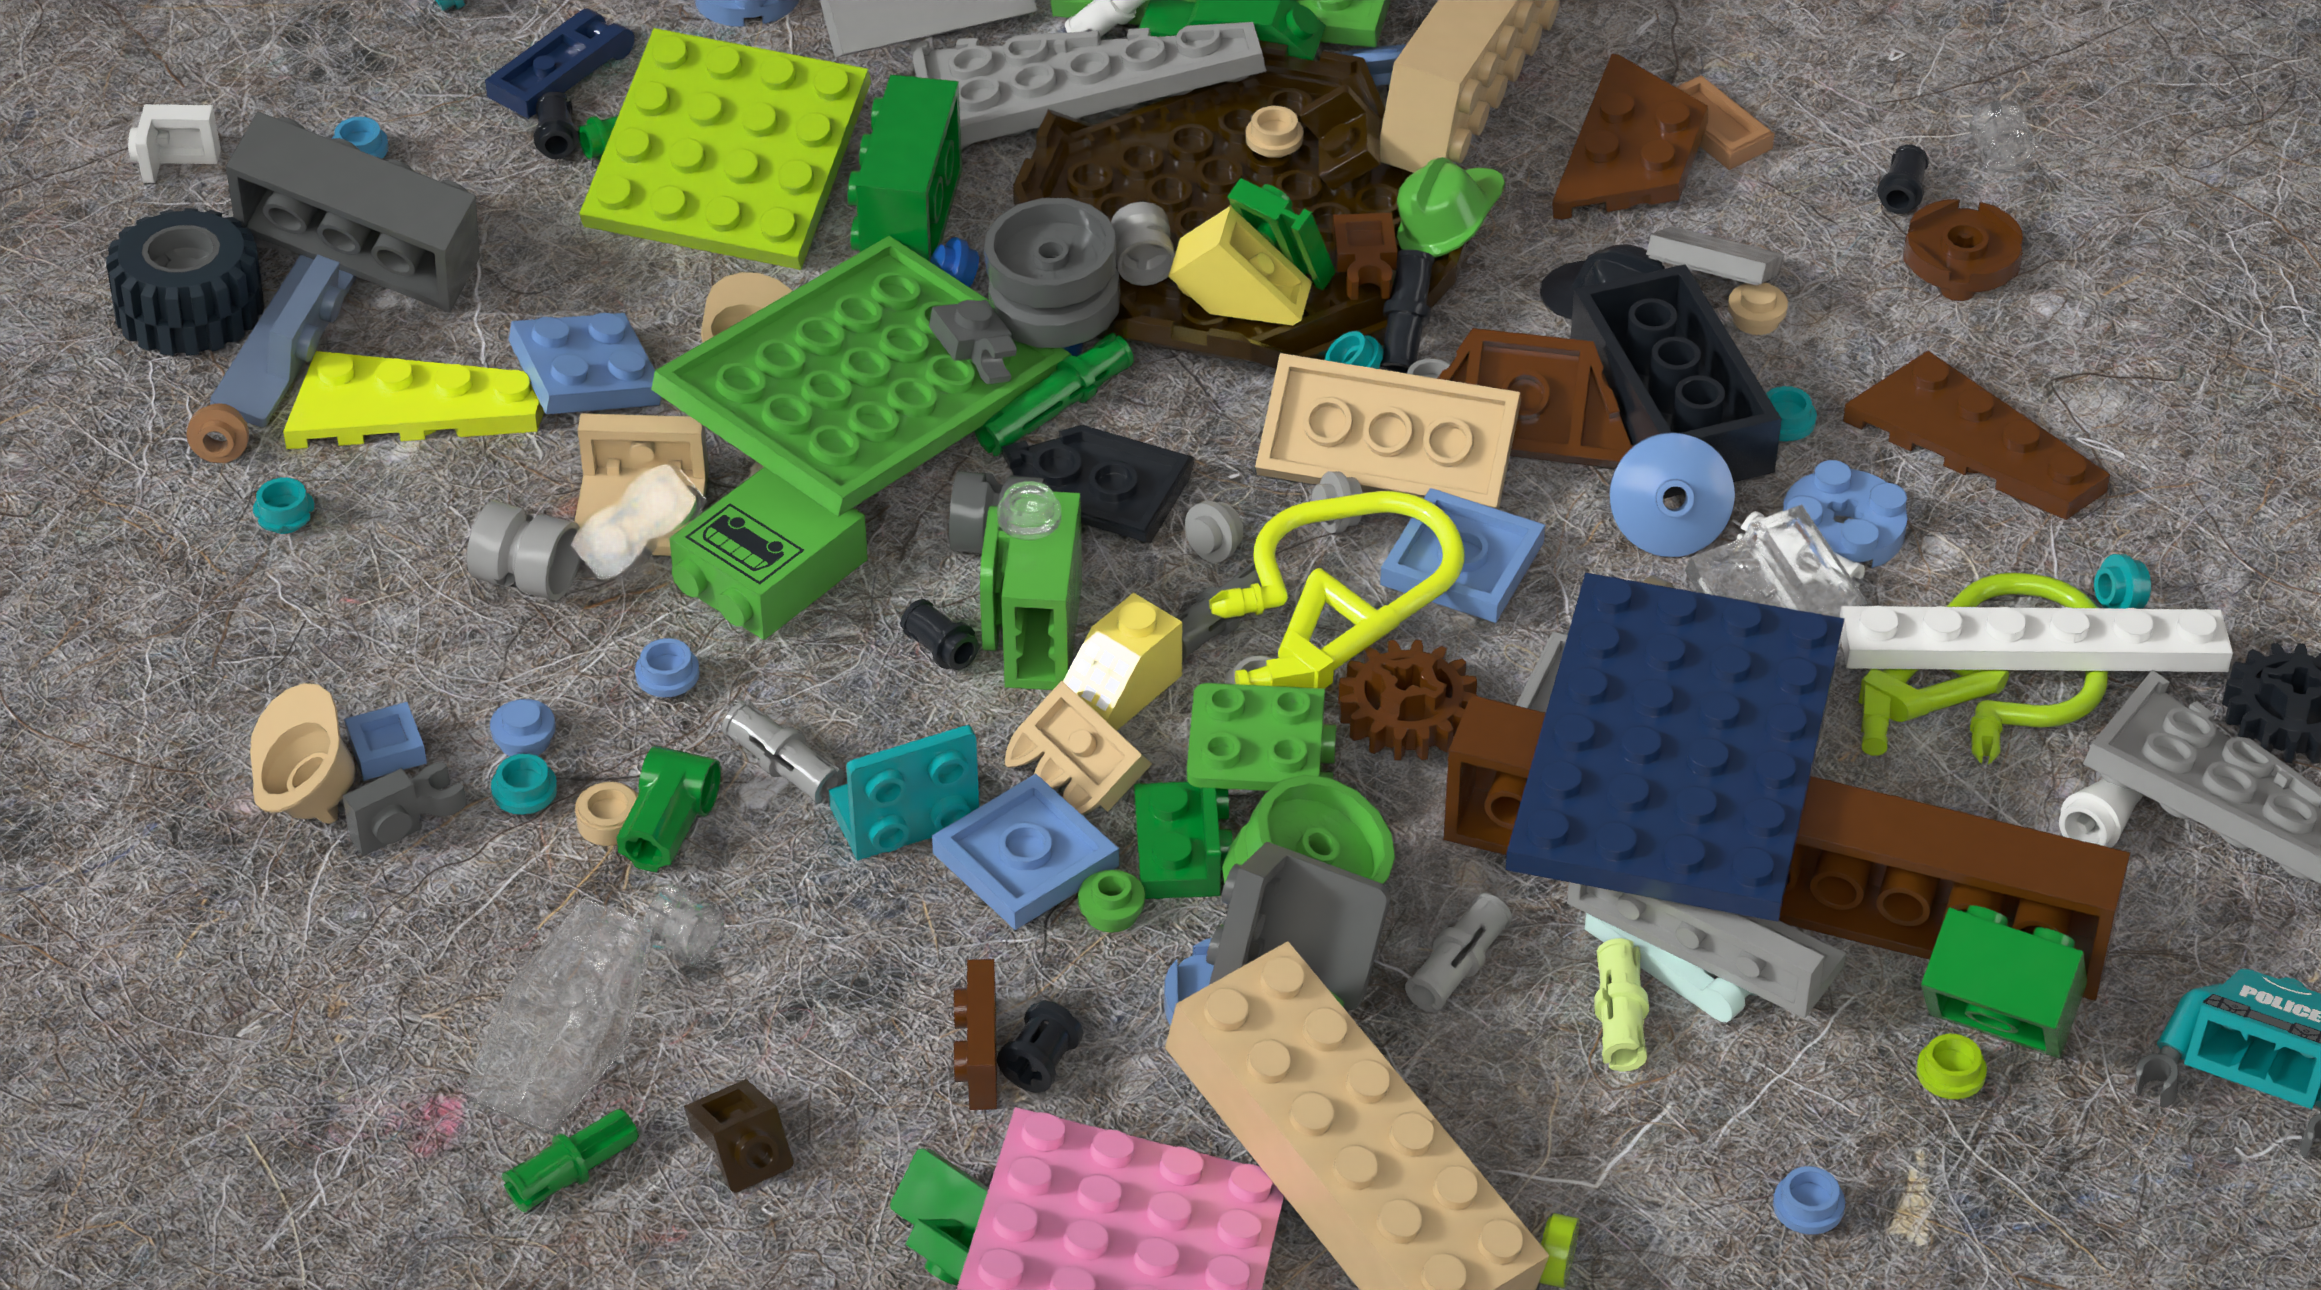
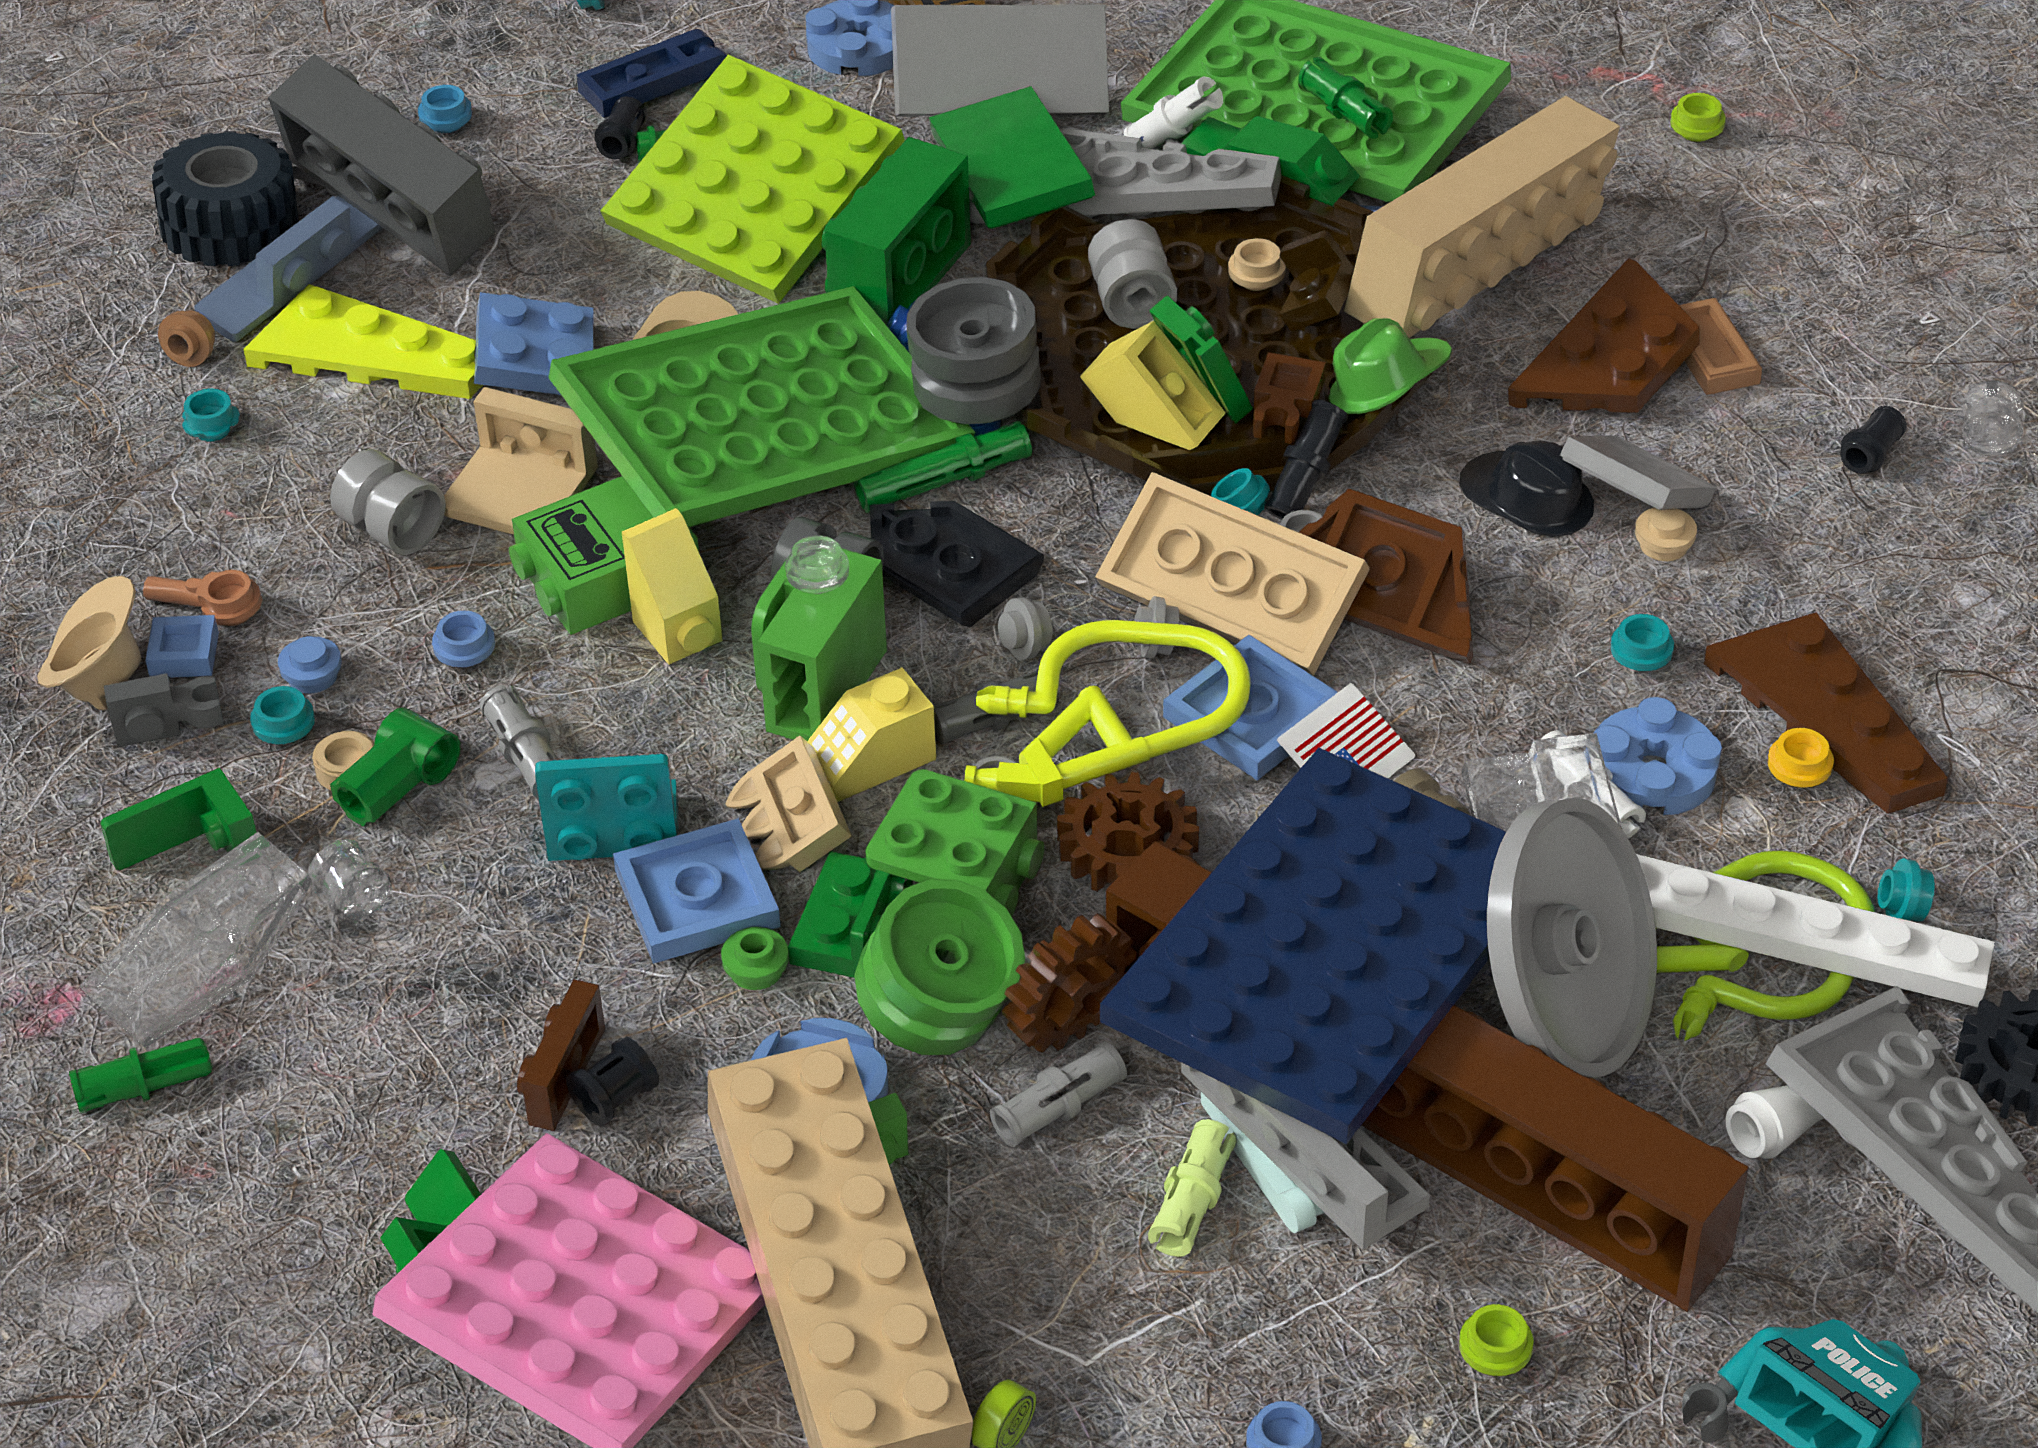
camera: 20 degrees right, 0 degrees up
white bracket [128,104,221,183] -> none
clear brick [571,464,706,580] -> none
dark brown bracket [684,1079,794,1193] -> none
black pin [900,599,979,670] -> none
dark grey plate [929,300,1017,384] -> none
light grey wheel [1111,202,1175,286] -> none
dark grey bracket [1206,842,1391,1010] -> none
black brick [1570,264,1782,499] -> none
medium blue dish [1609,433,1735,557] -> none
reddish brown plate [1903,199,2023,301] -> none
green brick [1921,905,2087,1059] -> none
none -> green bracket [100,768,263,870]
none -> nougat plate [143,570,263,626]
none -> light yellow slope [622,508,723,665]
none -> green tile [929,86,1096,229]
none -> reddish brown gear [1002,913,1137,1053]
none -> light grey wheel [1088,219,1177,329]
none -> sticker [1277,683,1415,778]
none -> light grey dish [1487,798,1657,1077]
none -> yellow plate [1767,728,1834,788]

